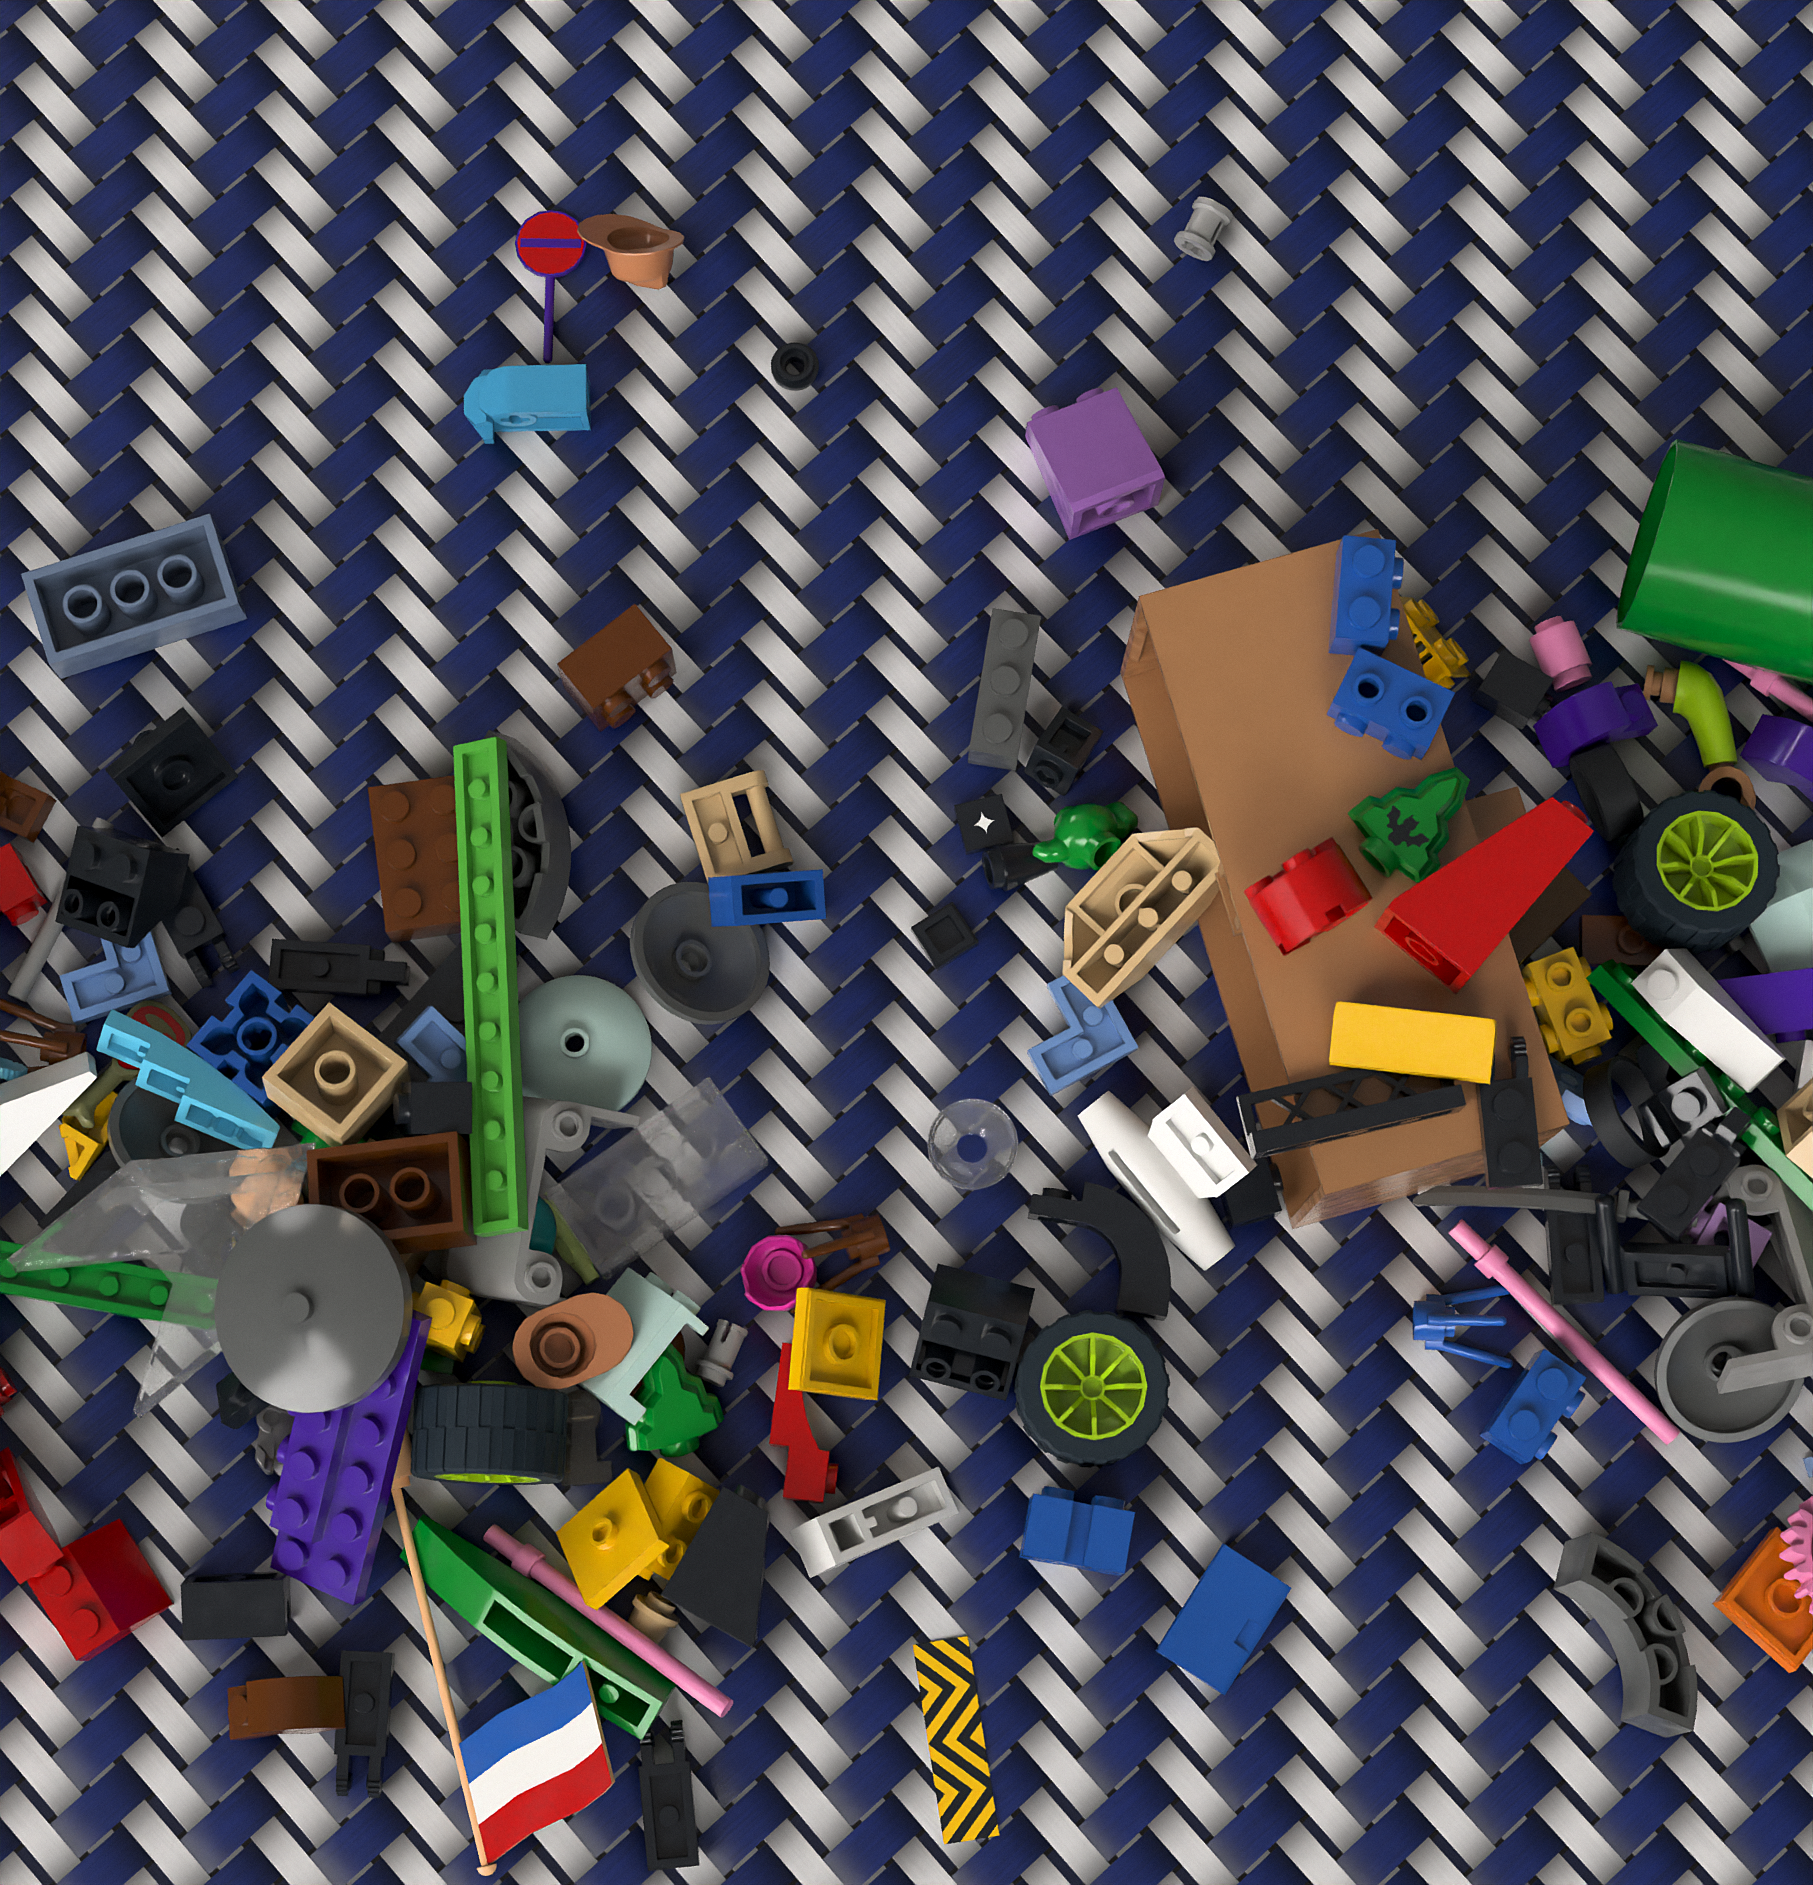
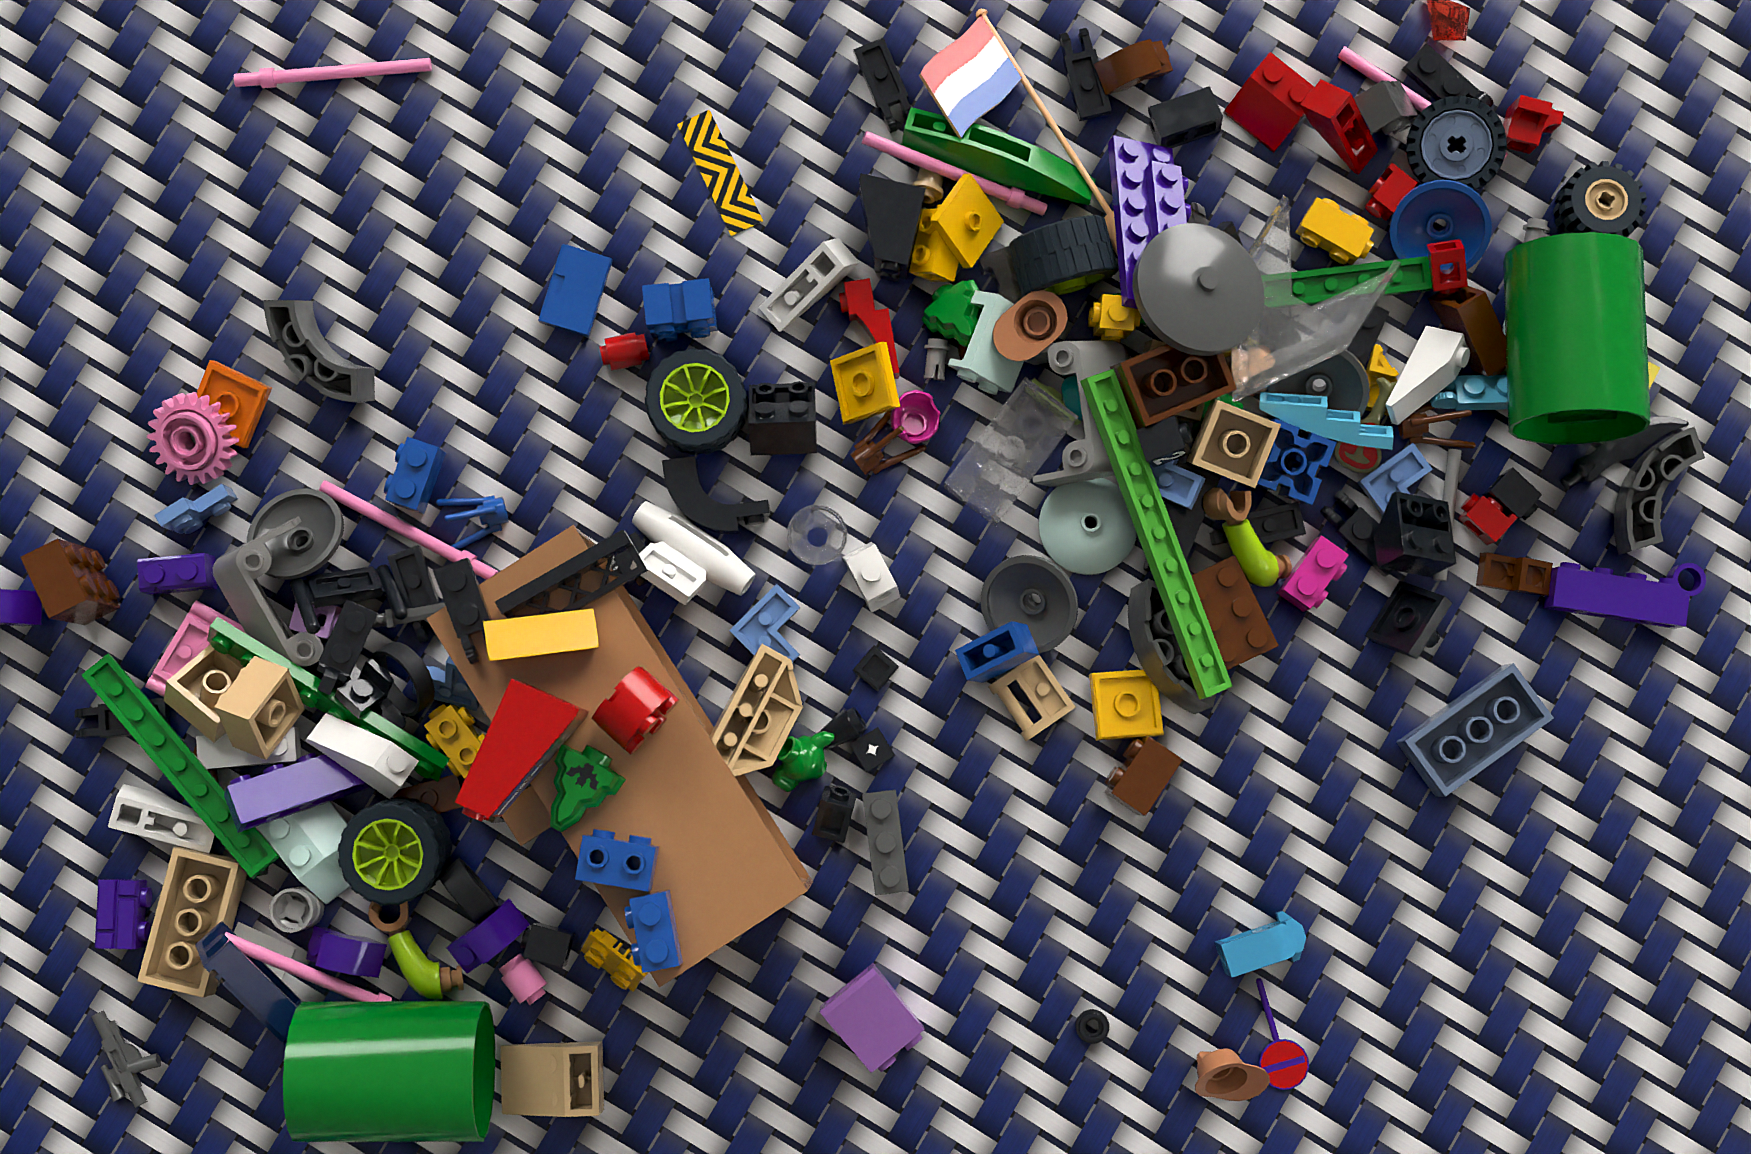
camera: 165 degrees right, 5 degrees up
none -> tan slope [500,1041,604,1117]
none -> red brick [599,332,649,371]
none -> white torso [842,542,900,613]
none -> yellow plate [1089,669,1164,741]
none -> piece [1203,488,1292,587]
none -> dark pink brick [1276,535,1349,612]
none -> yellow brick [1295,197,1375,265]

